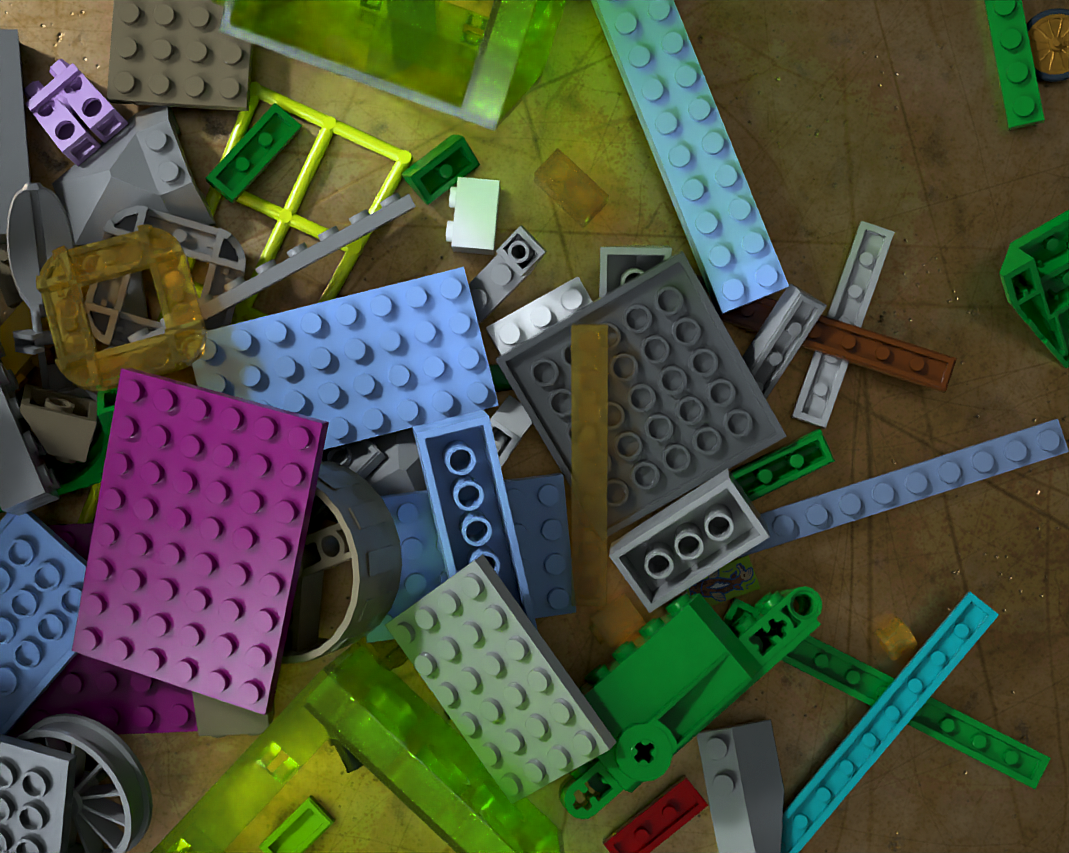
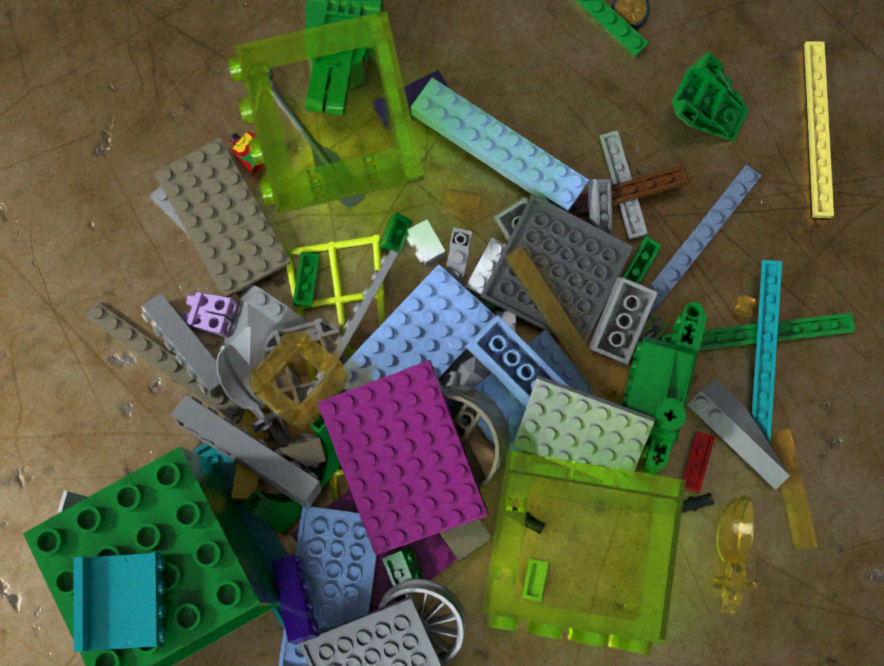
camera: 25 degrees left, 10 degrees down
none -> green bracket [382,547,425,596]

